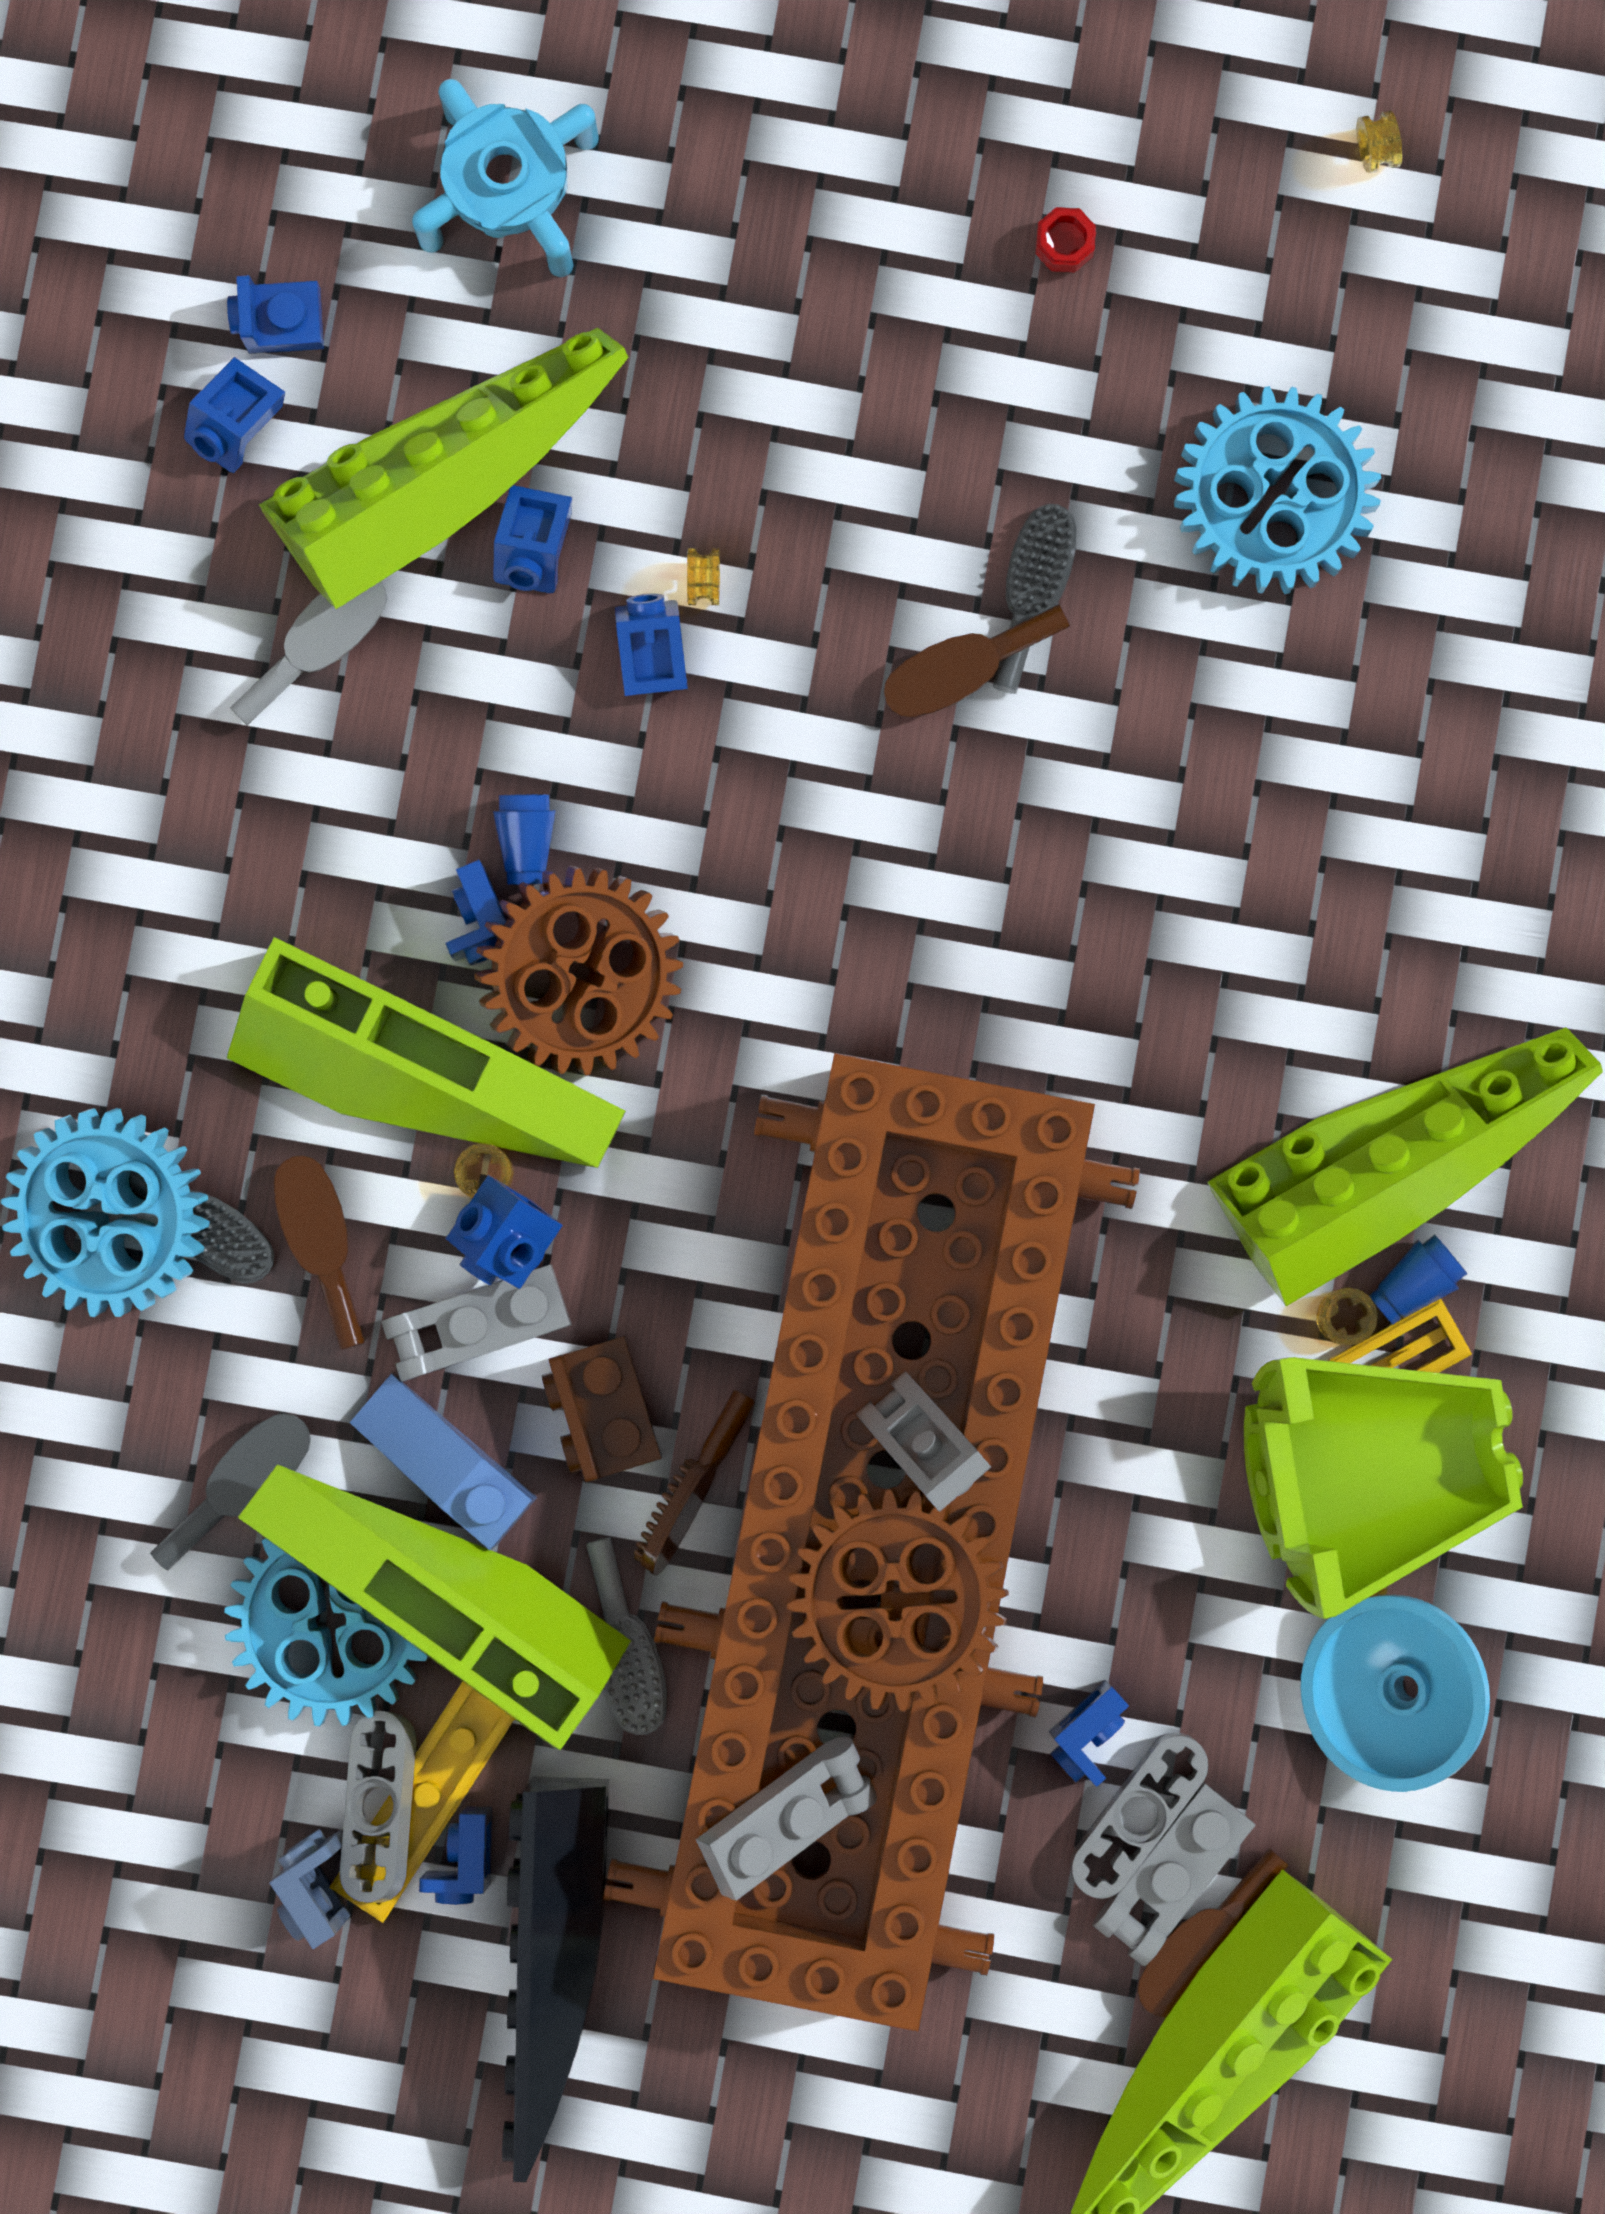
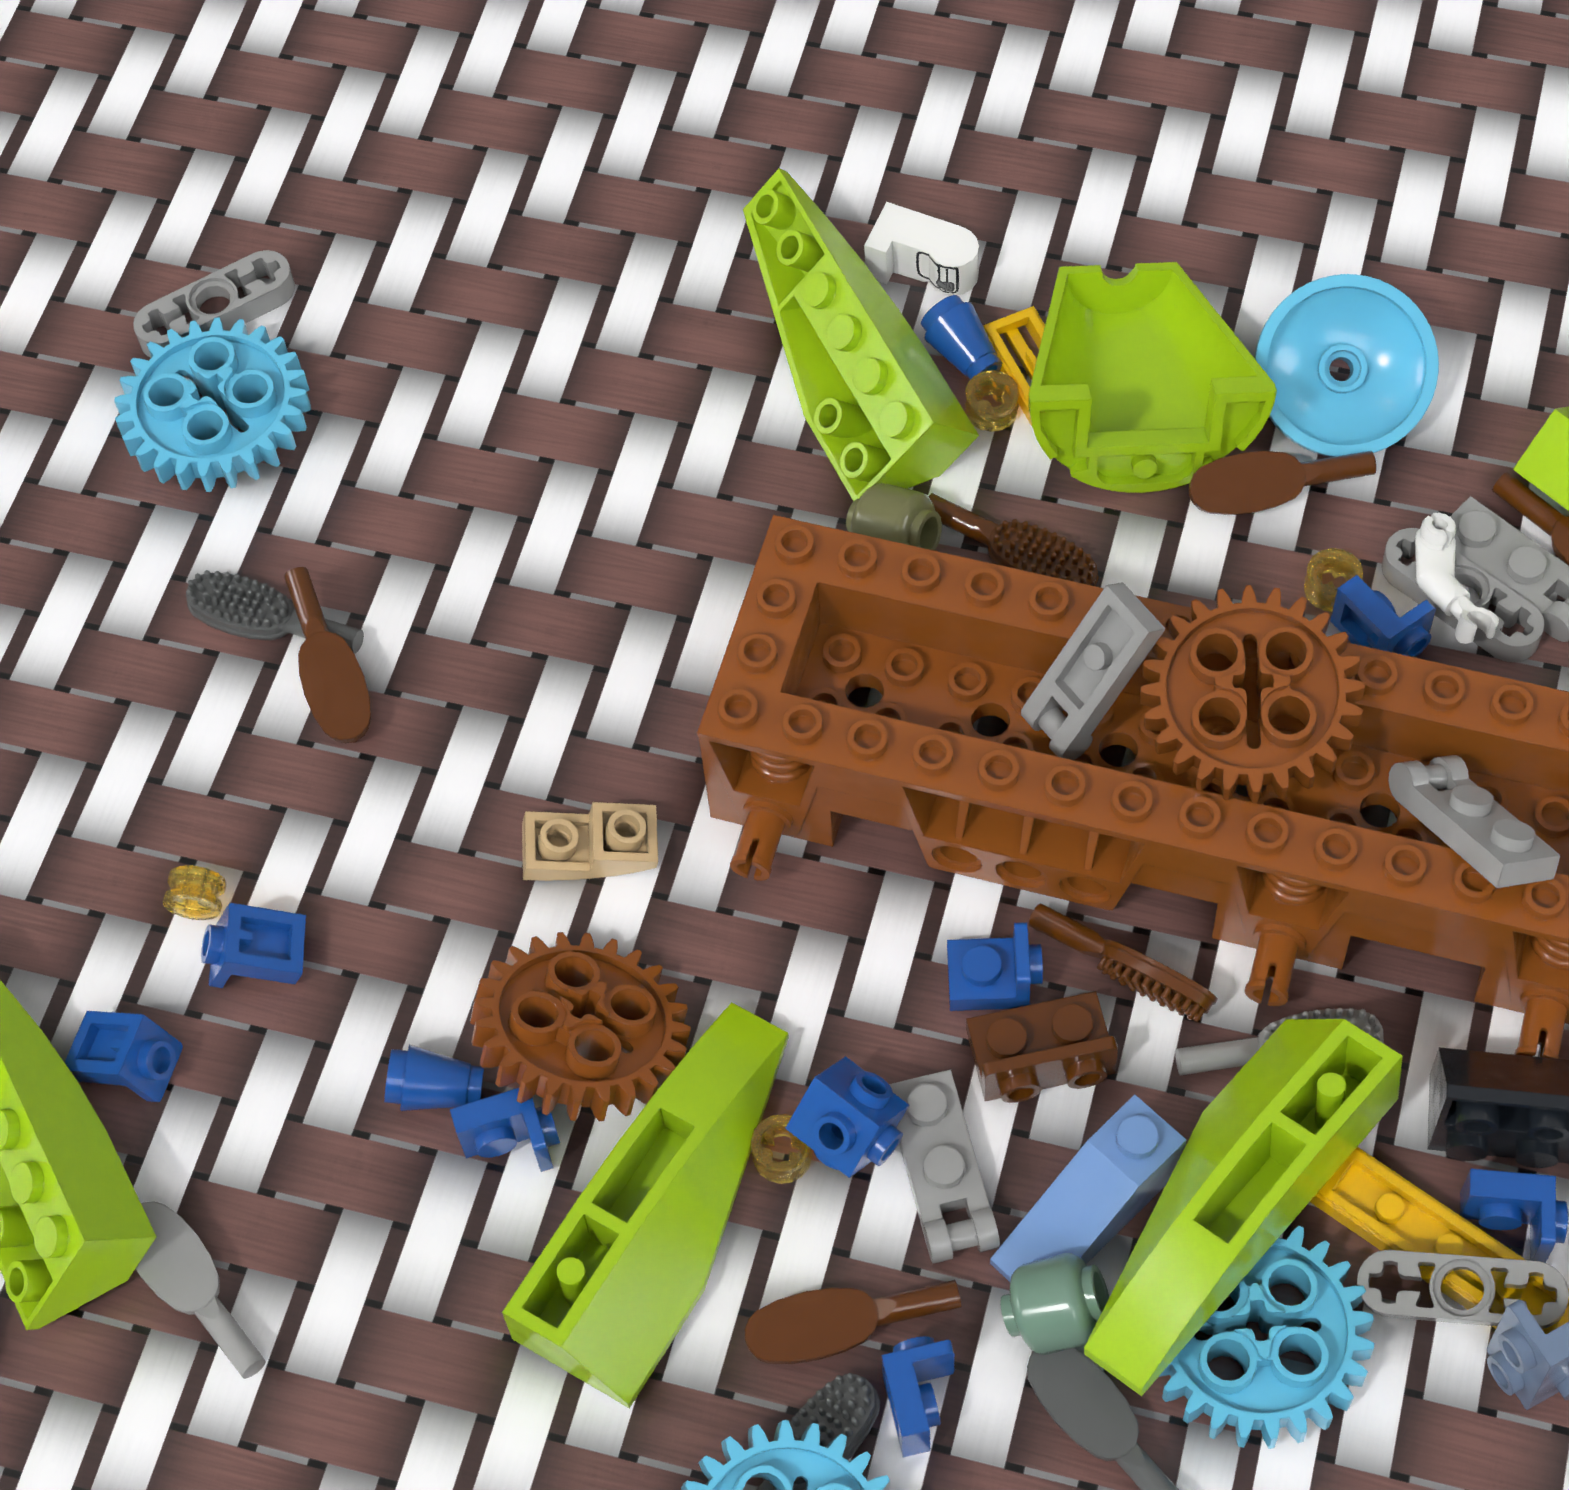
camera: 80 degrees left, 25 degrees down
none -> light grey beam [133,250,295,358]
none -> tan slope [522,802,658,881]
none -> olive head [846,483,942,551]
none -> white leg [864,202,979,296]
none -> blue bracket [881,1336,954,1458]
none -> reddish brown piece [928,493,1099,586]
none -> blue bracket [947,922,1043,1011]
none -> sand green head [1000,1253,1109,1355]
none -> reddish brown piece [1189,451,1376,515]
none -> clear yellow bush [1304,548,1363,612]
none -> white arm [1415,513,1499,644]

